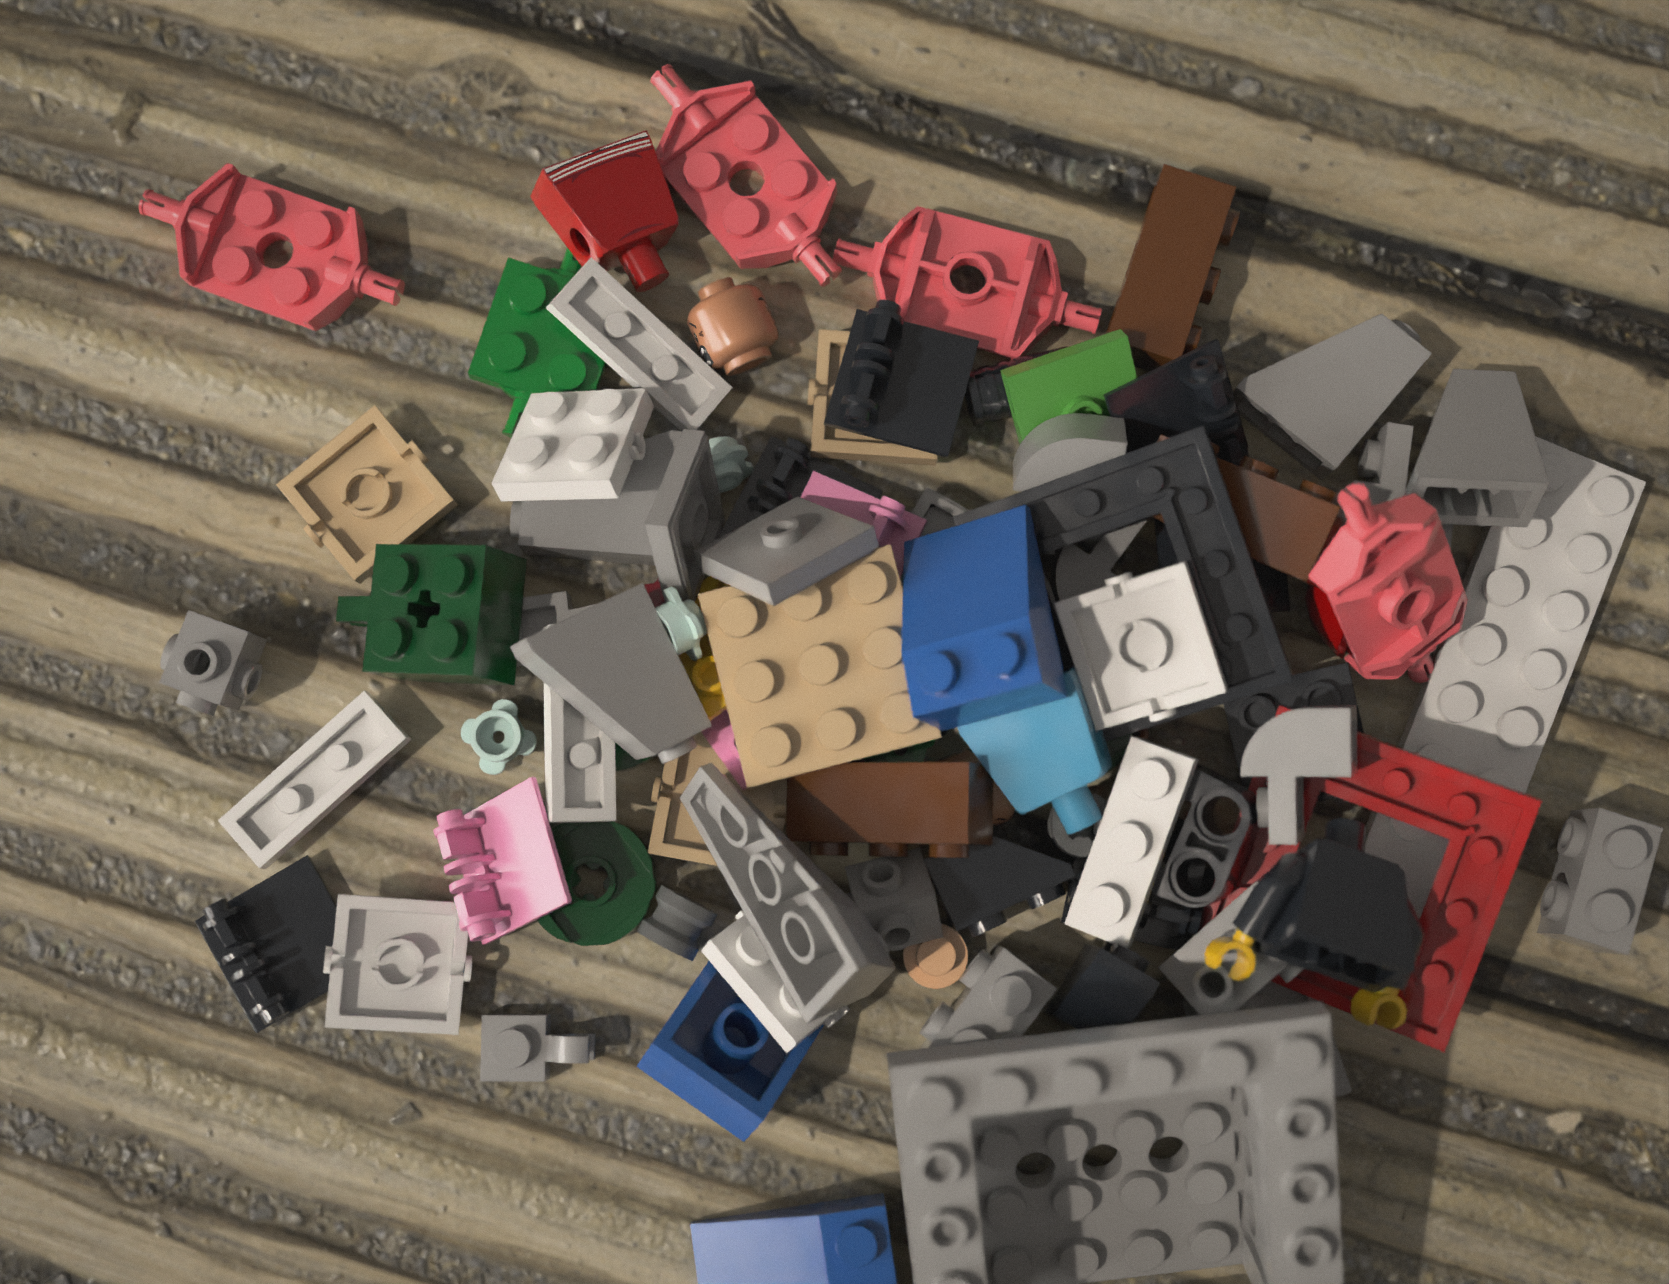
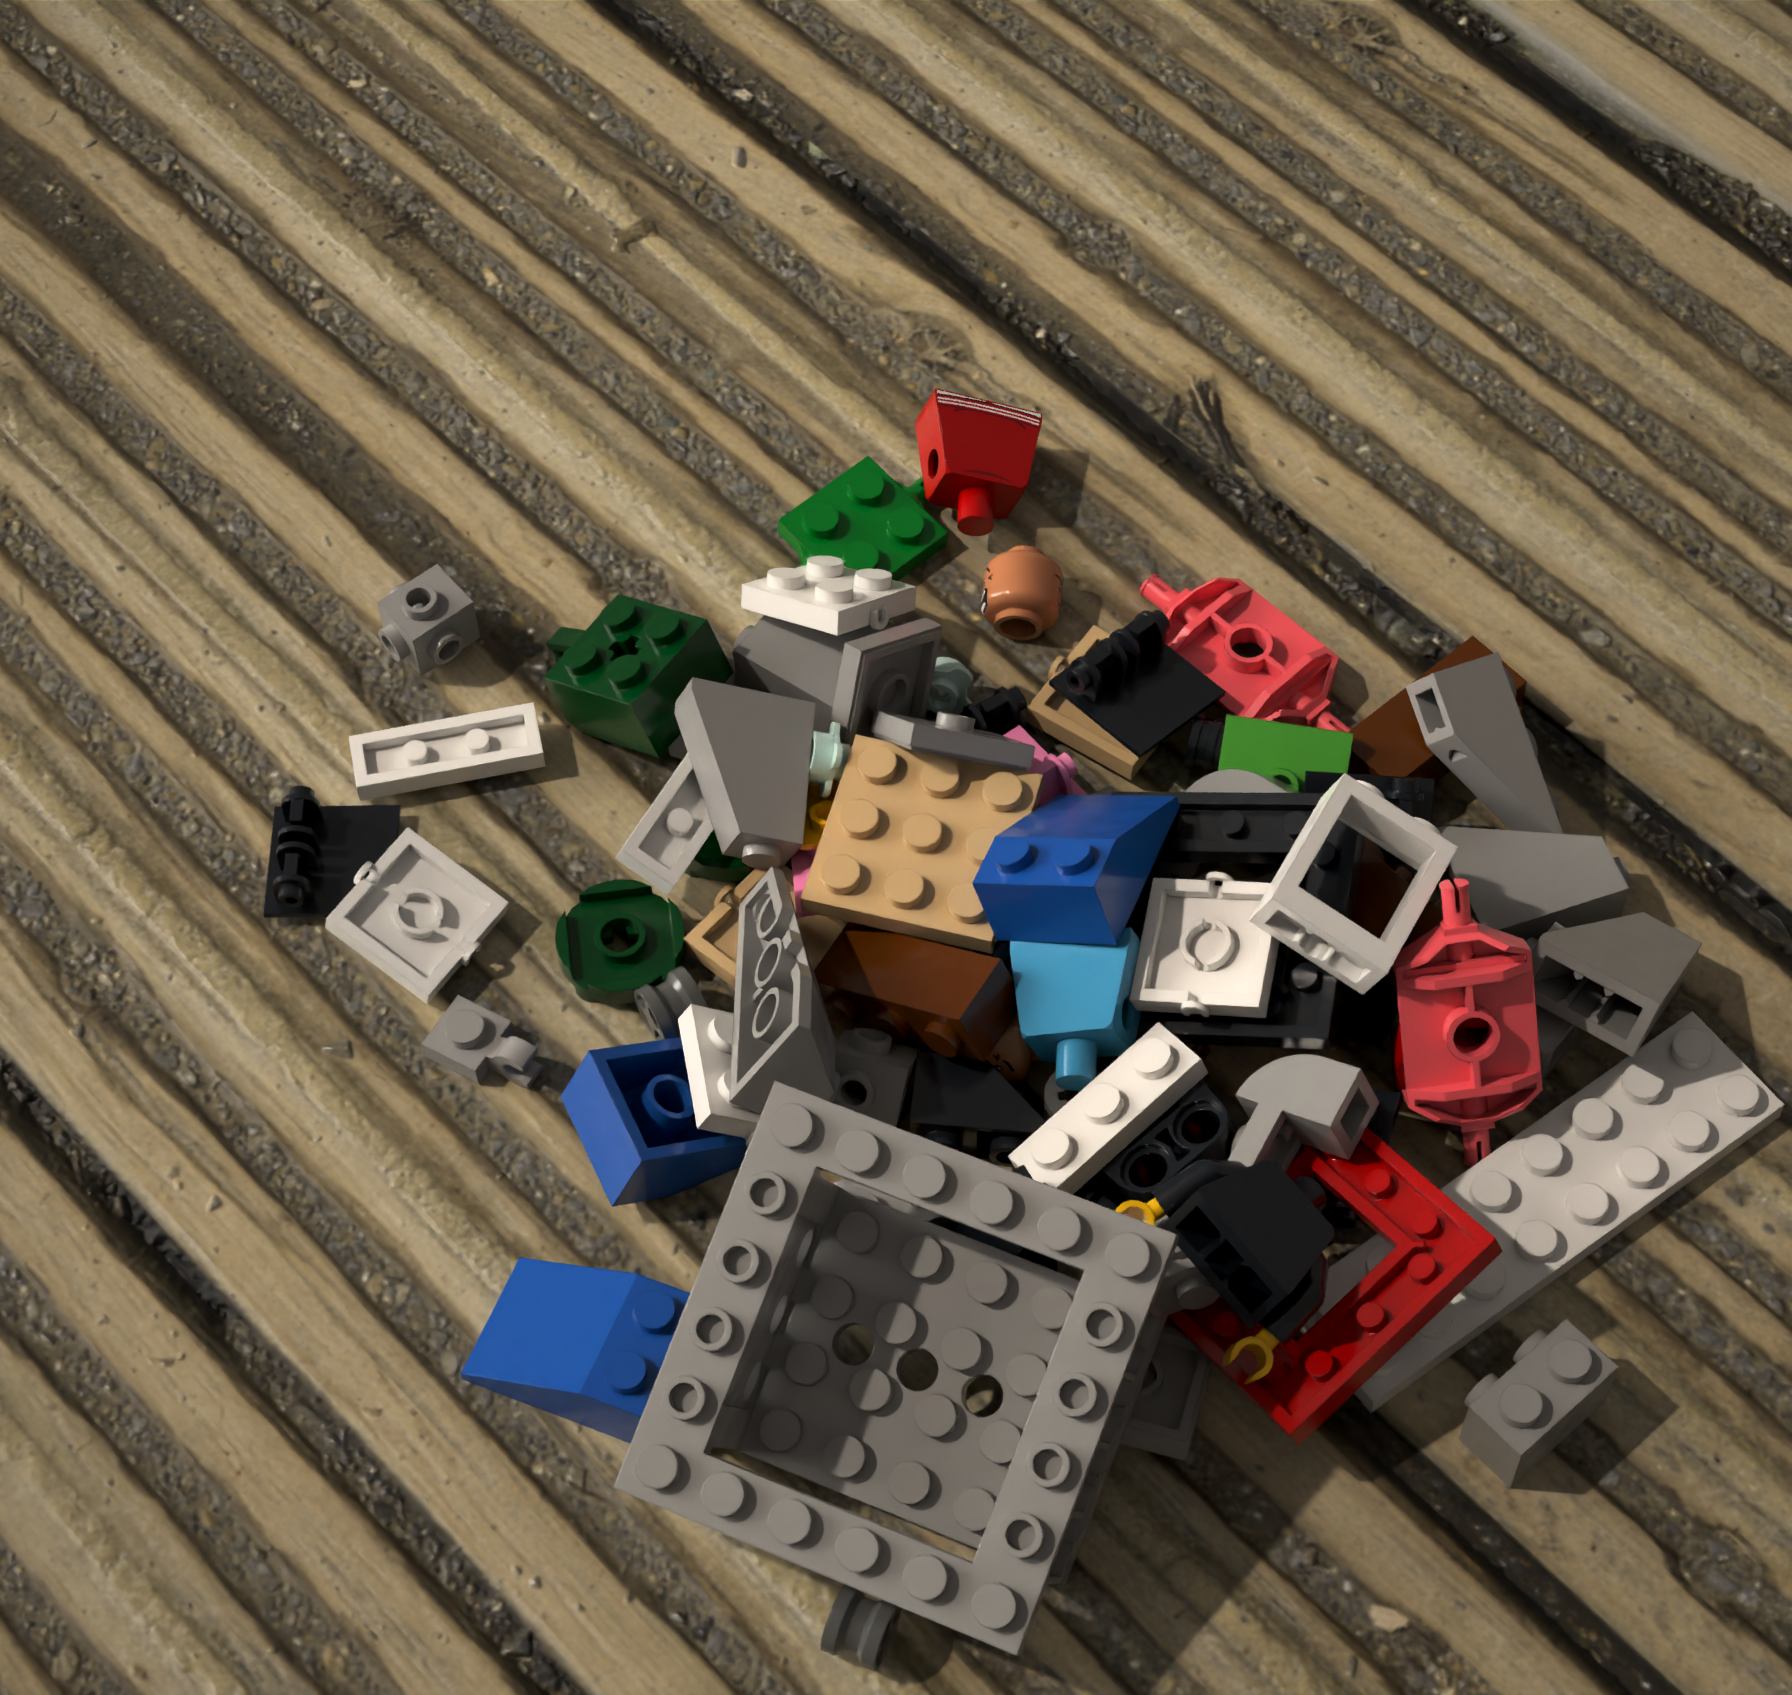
camera: 30 degrees right, 25 degrees down
coral plate [139,163,405,331] -> none
tan plate [276,405,458,584] -> none
bright pink hinge [434,777,572,945] -> none
light aqua plate [461,699,537,775] -> none
white plate [546,257,733,431] -> none
coral plate [650,64,842,287] -> none
none -> white window [1249,773,1458,995]
none -> light grey slope [1405,652,1564,834]

